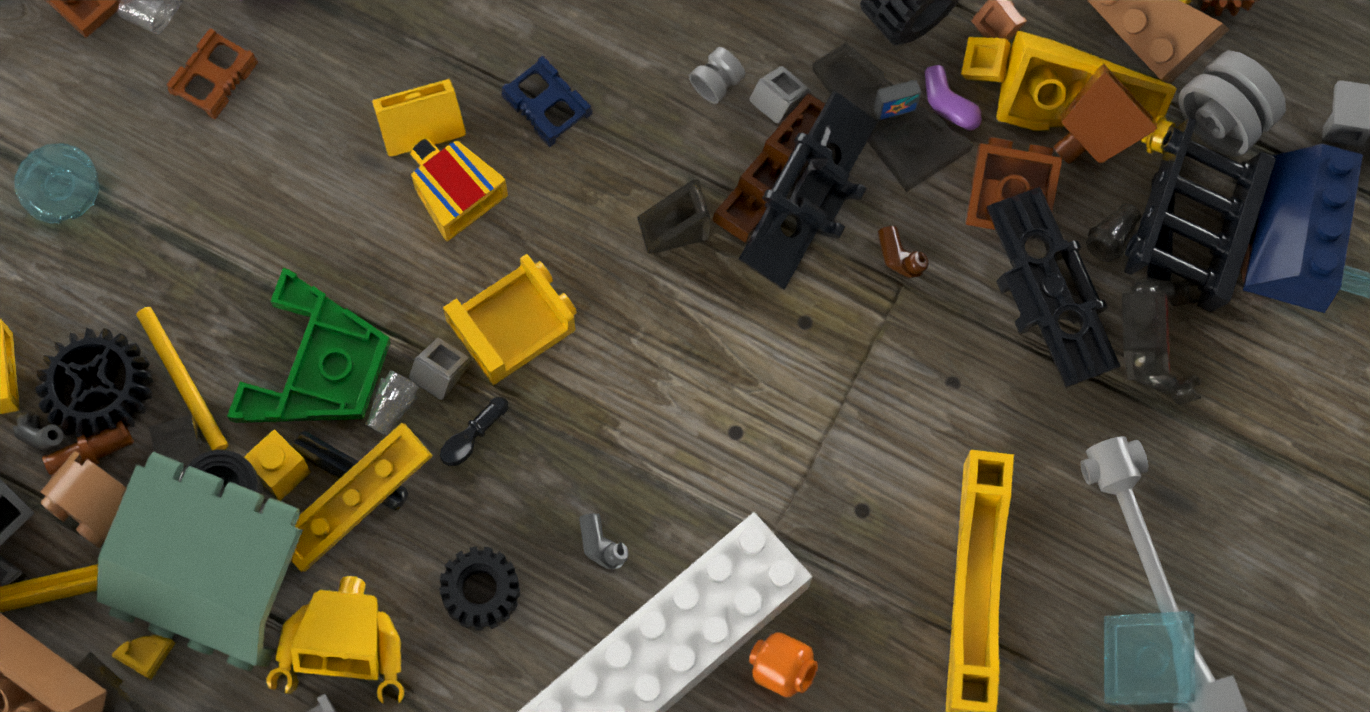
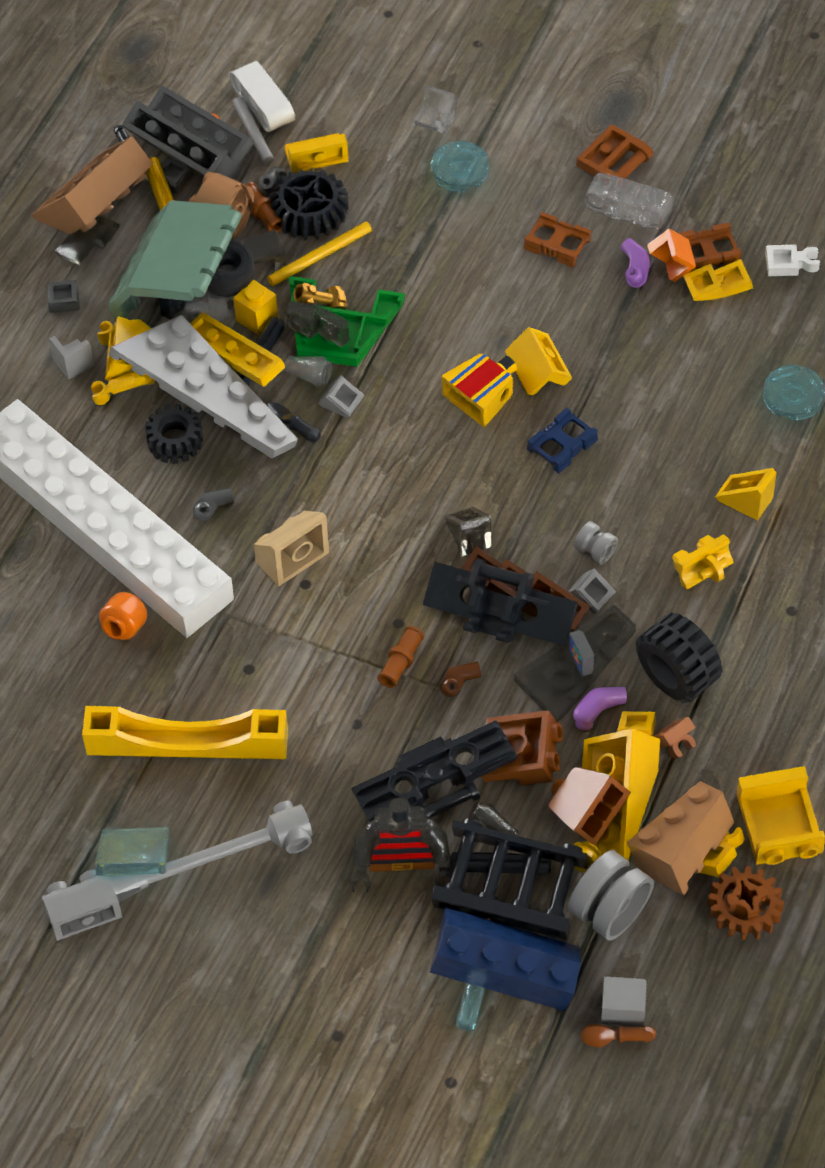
camera: 90 degrees right, 15 degrees down
yellow tile [111,635,175,680] -> none
yellow panel [443,254,577,386] -> none
none -> light grey wing [109,315,298,458]
none -> tan slope [253,511,329,587]
none -> clear smoke slope [286,301,350,348]
none -> pearl gold bar [293,283,348,310]
none -> dark orange pin [377,626,424,688]

